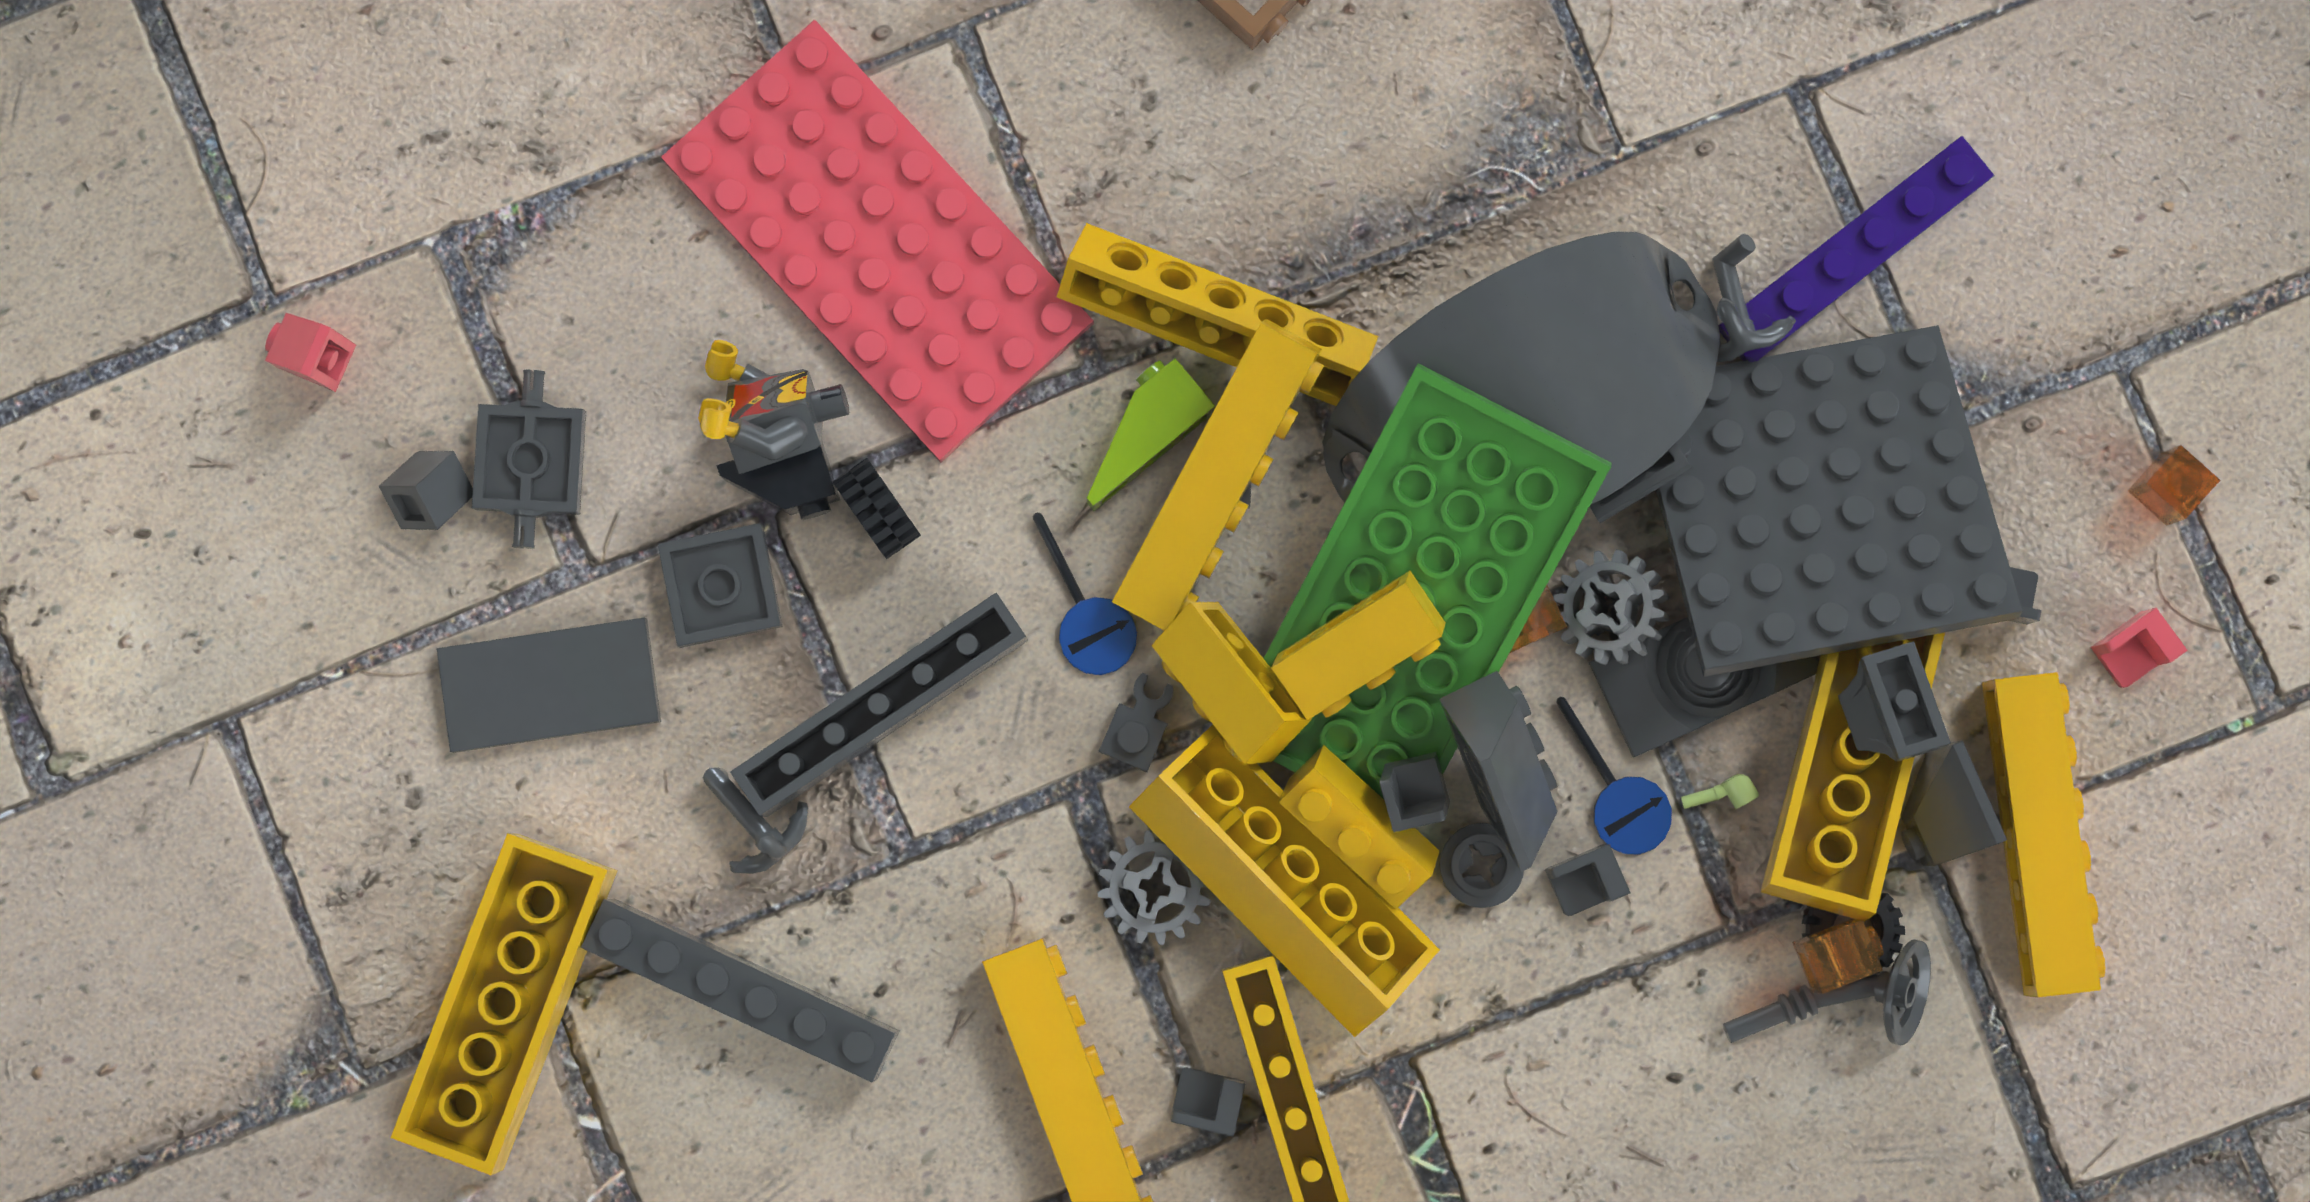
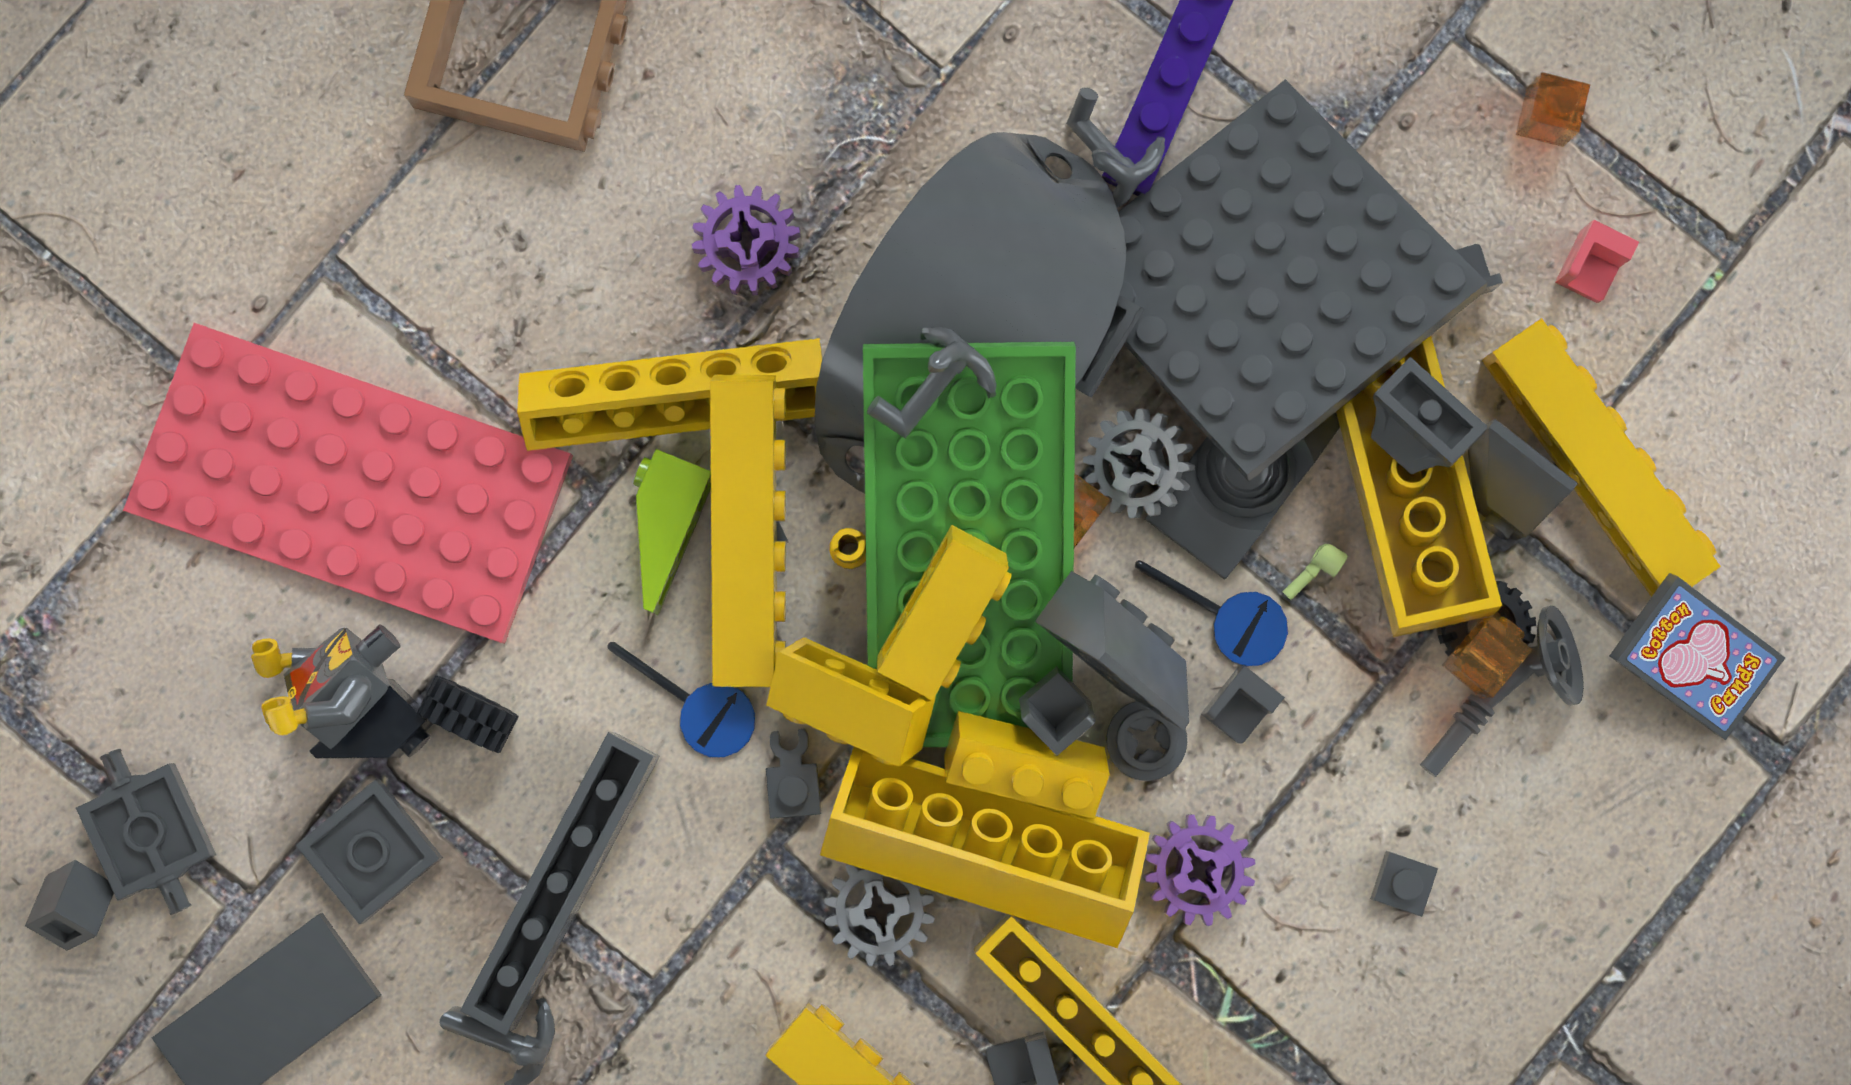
camera: 30 degrees left, 0 degrees up
none -> medium lavender gear [692,185,801,296]
none -> yellow pin [829,528,866,569]
none -> dark grey piece [867,327,997,439]
none -> medium lavender gear [1143,814,1256,926]
none -> dark grey plate [1370,851,1438,917]
none -> tile [1609,573,1786,740]

